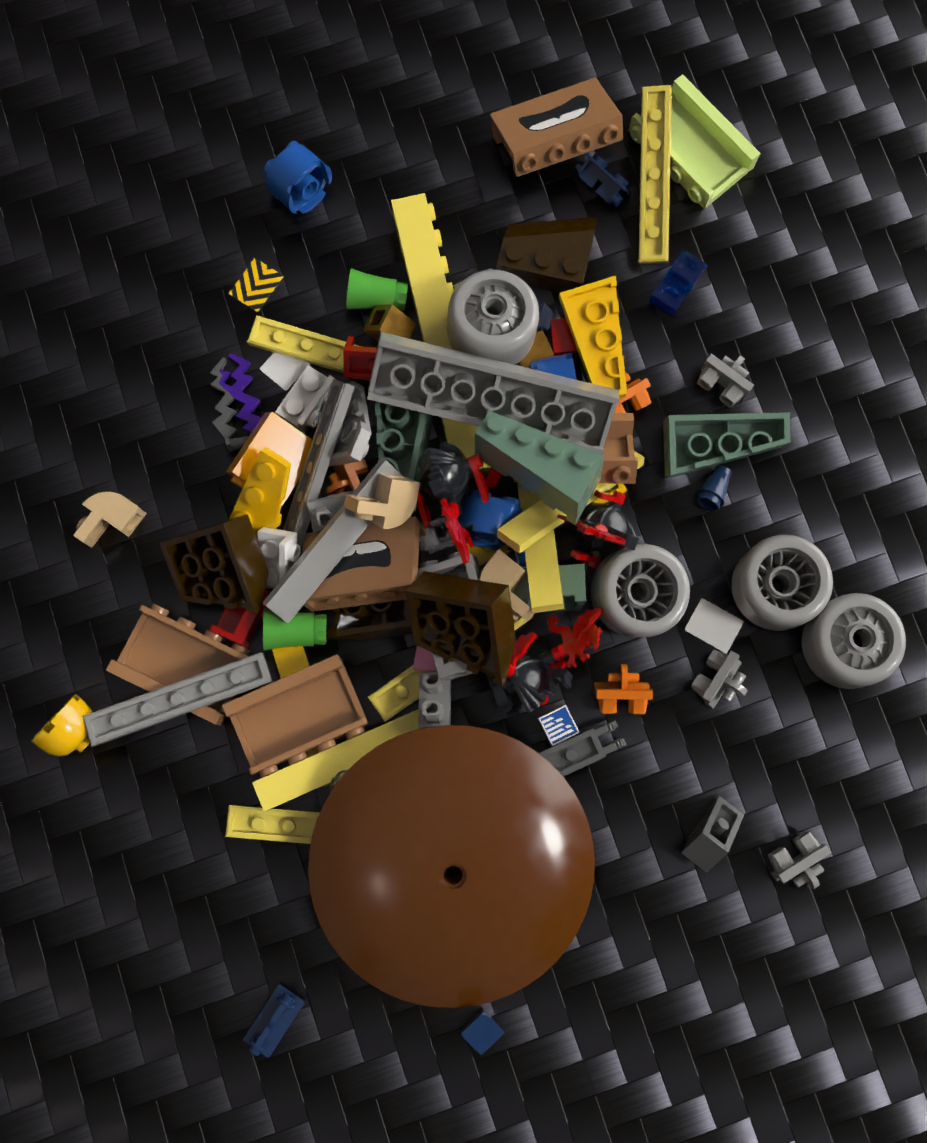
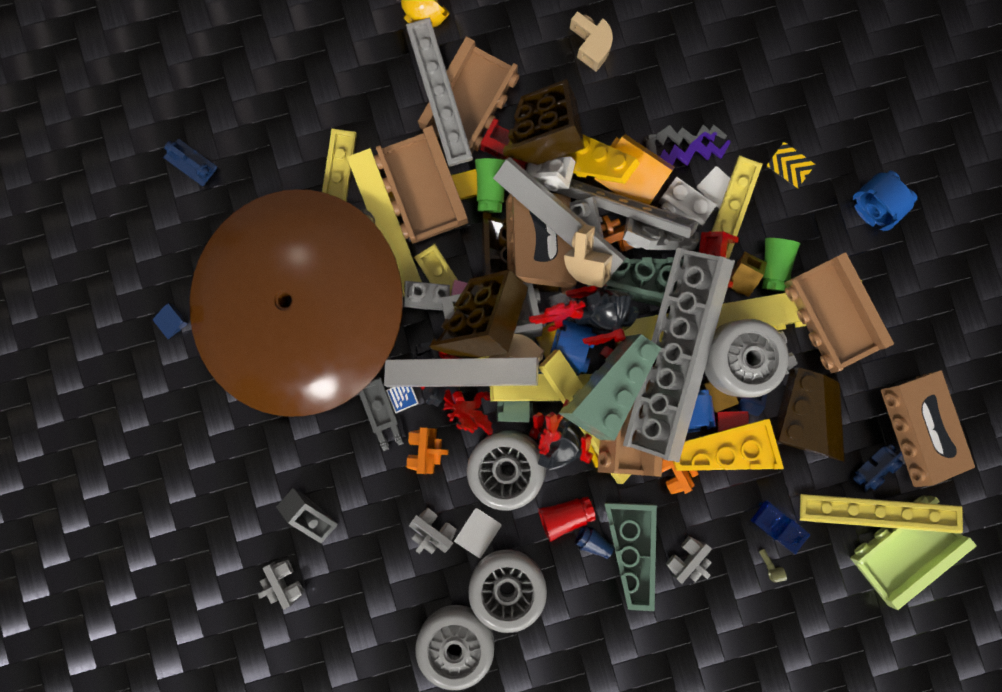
camera: 90 degrees right, 5 degrees up
none -> light grey tile [384,357,539,387]
none -> red plant [538,496,596,542]
none -> olive hand [759,549,787,582]
none -> medium nougat panel [784,252,894,373]

